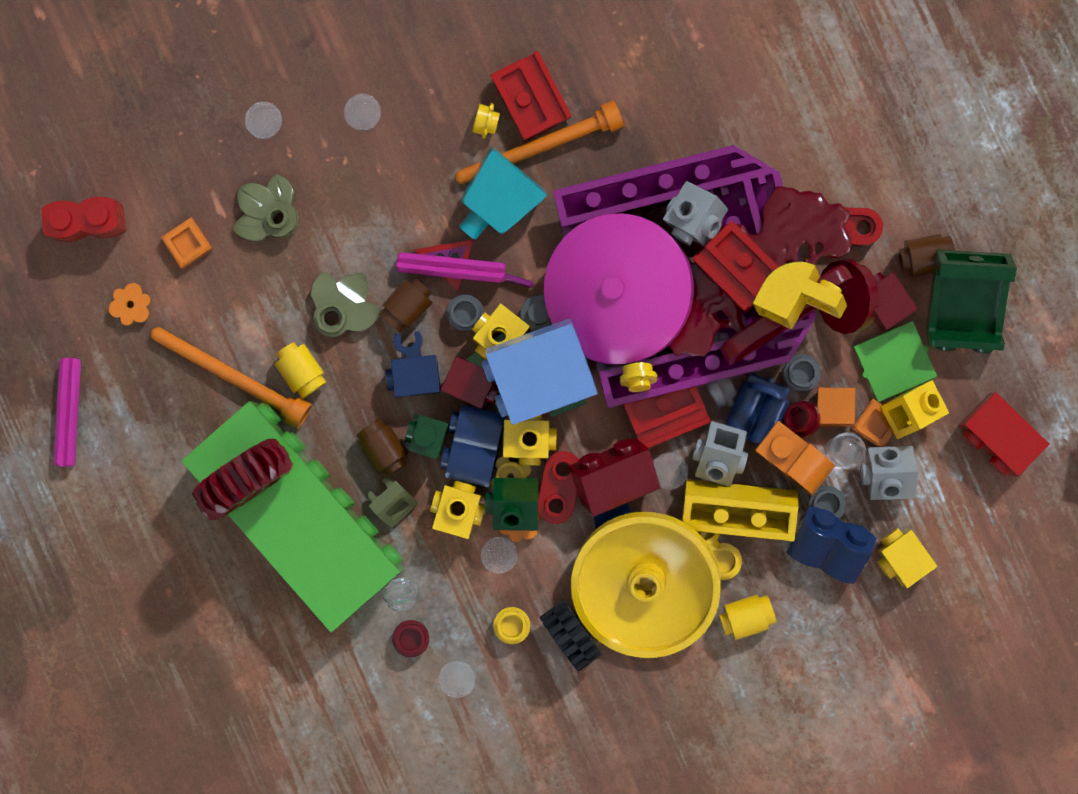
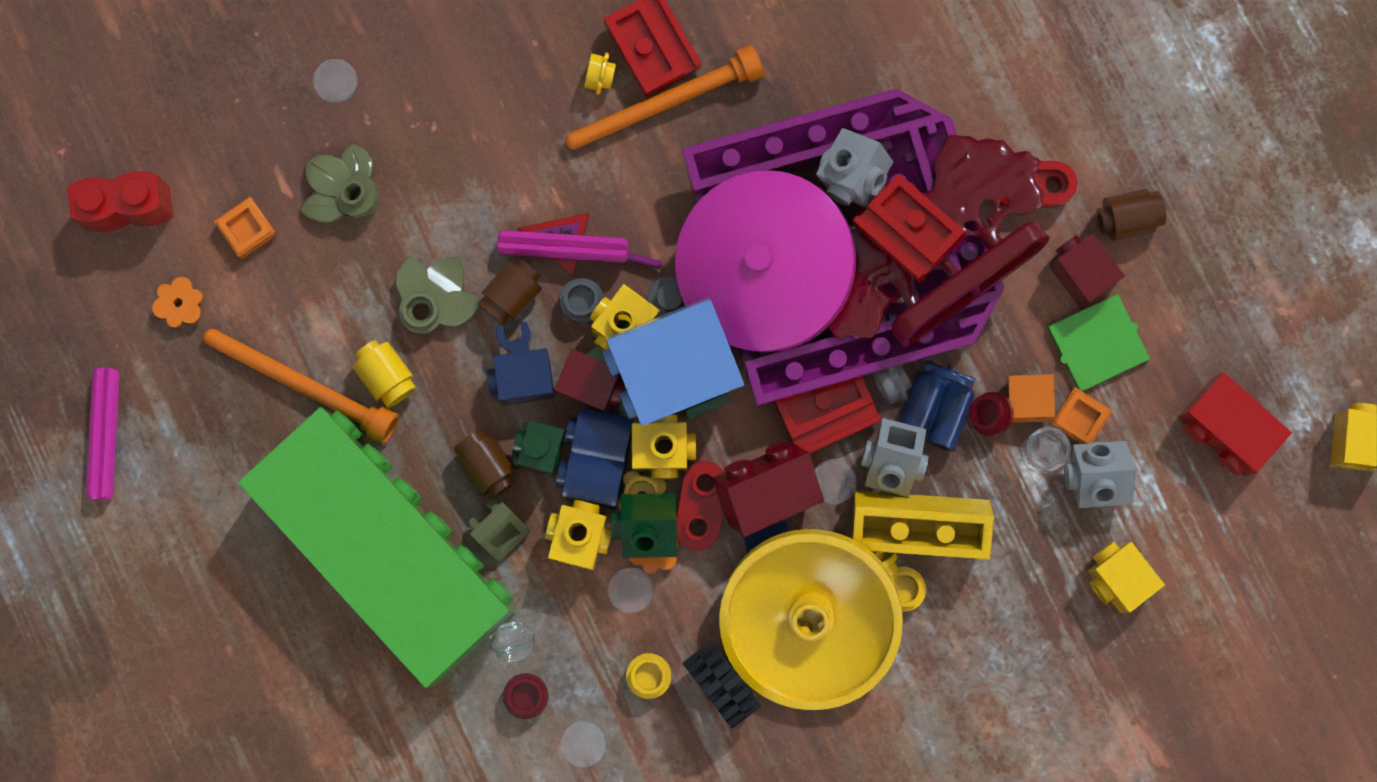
camera: 10 degrees left, 5 degrees down
dark red gear [192,439,294,520] -> none
clear plate [344,93,381,131] -> none
teal torso [459,146,547,240] -> none
yellow plate [620,362,658,392] -> none
yellow brick [719,594,777,641] -> none
yellow brick [753,262,847,330] -> none
orange brick [754,421,835,496] -> none
dark grey plate [783,354,821,391] -> none
dark blue brick [787,506,877,584] -> none
dark grey plate [808,486,846,519] -> none
dark red tile [818,259,879,334] -> none
yellow brick [880,380,949,439] -> none
dark green panel [925,249,1017,354] -> none

